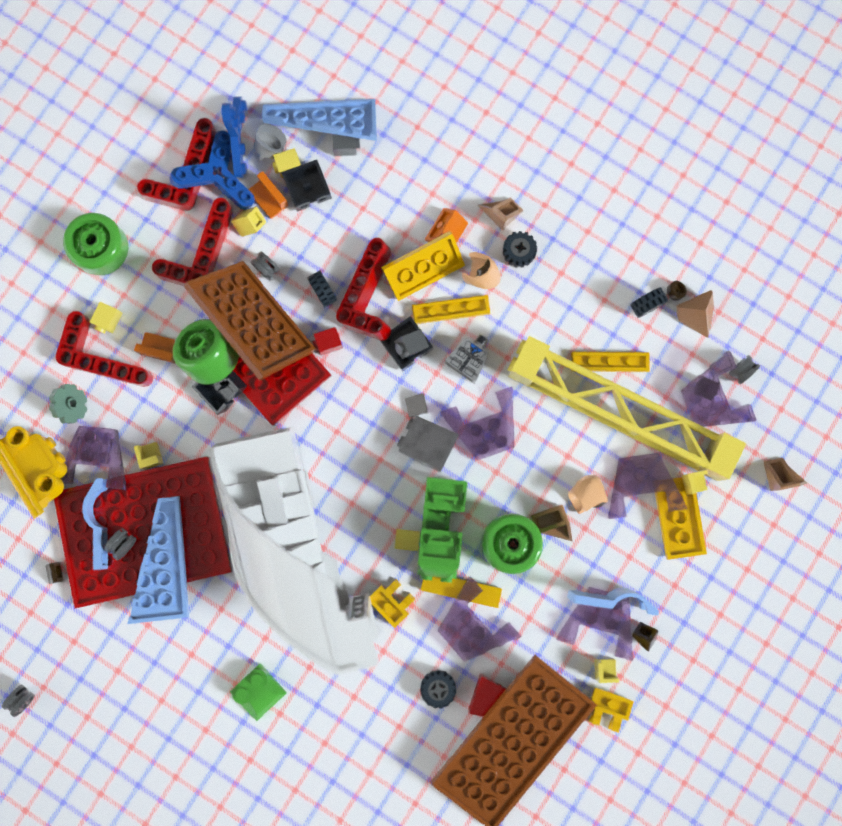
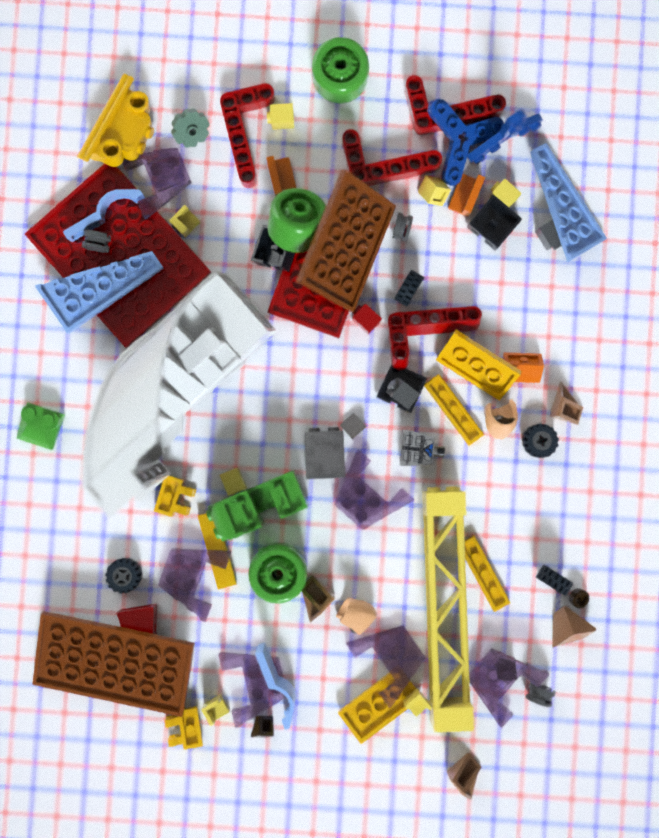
camera: 55 degrees right, 5 degrees up
dark brown slope [45,562,64,584] -> none
light grey piece [254,123,286,160] -> none

